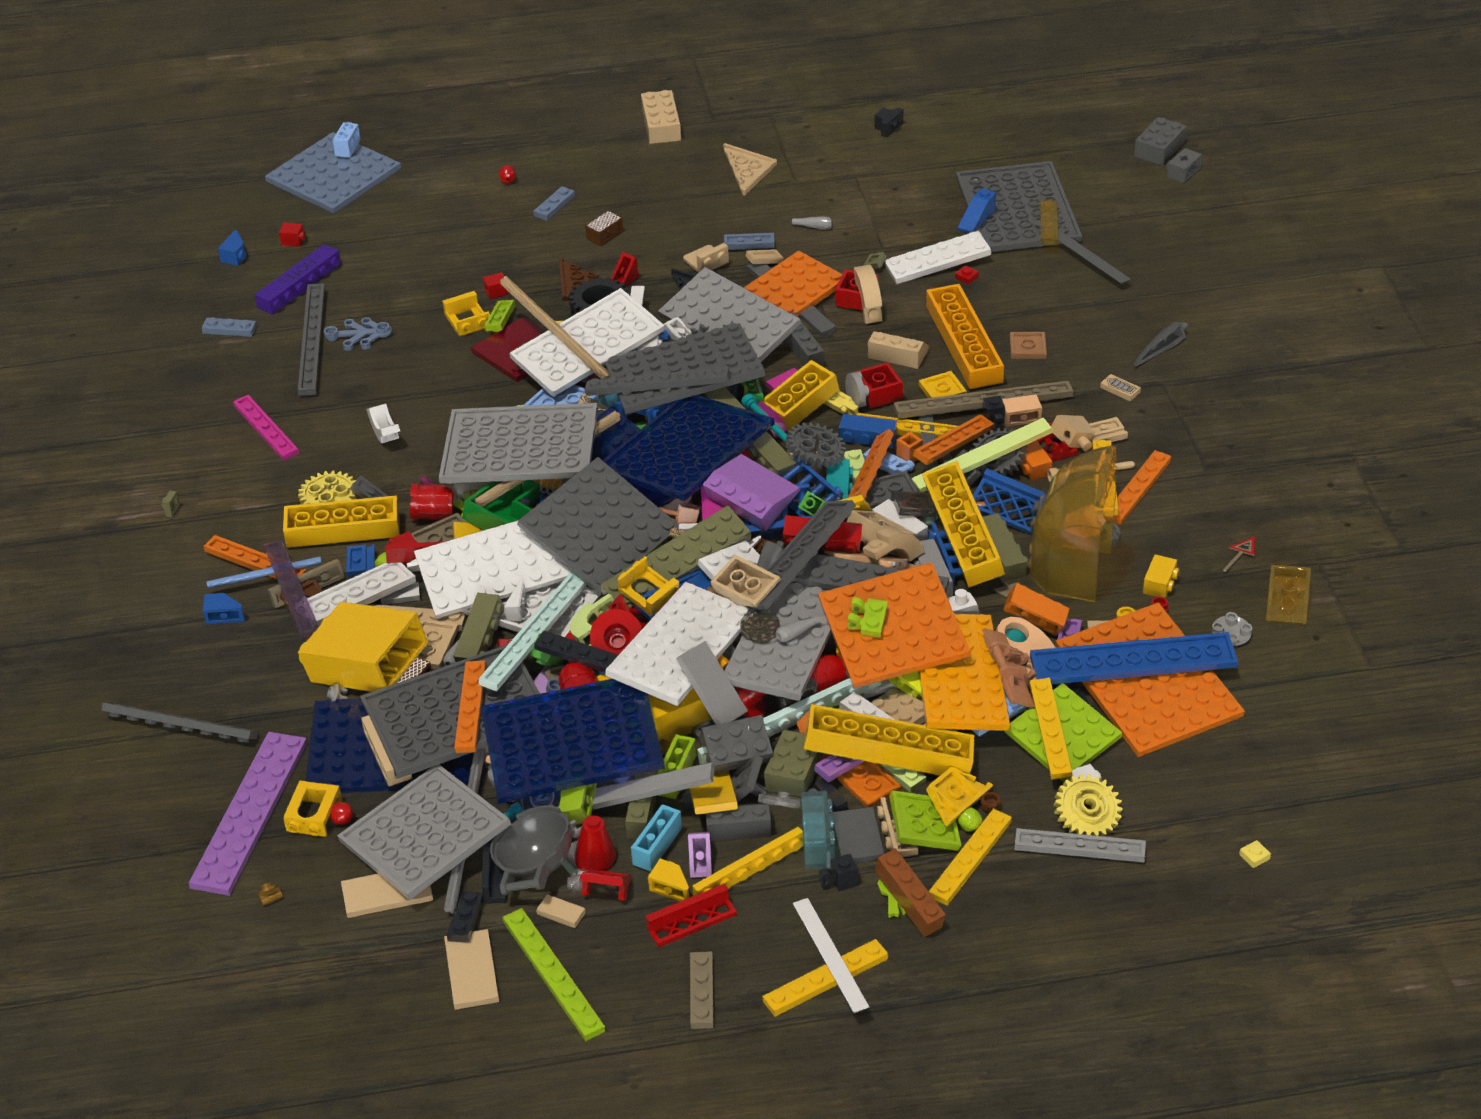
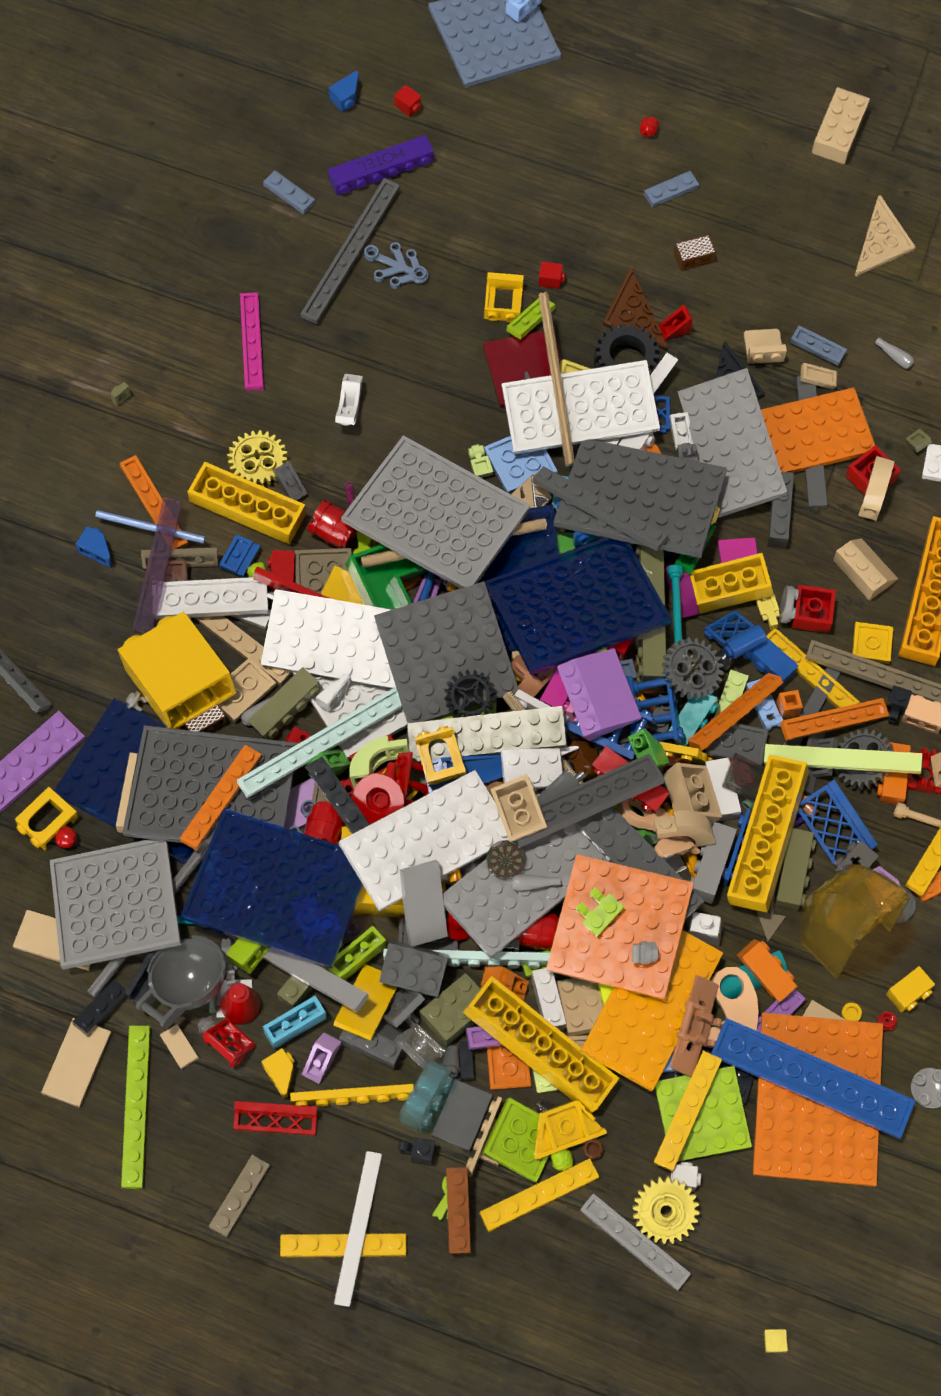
camera: 25 degrees right, 25 degrees up
none -> black gear [444,669,496,718]
none -> light grey piece [632,941,658,964]
none -> blue piece [703,610,767,659]

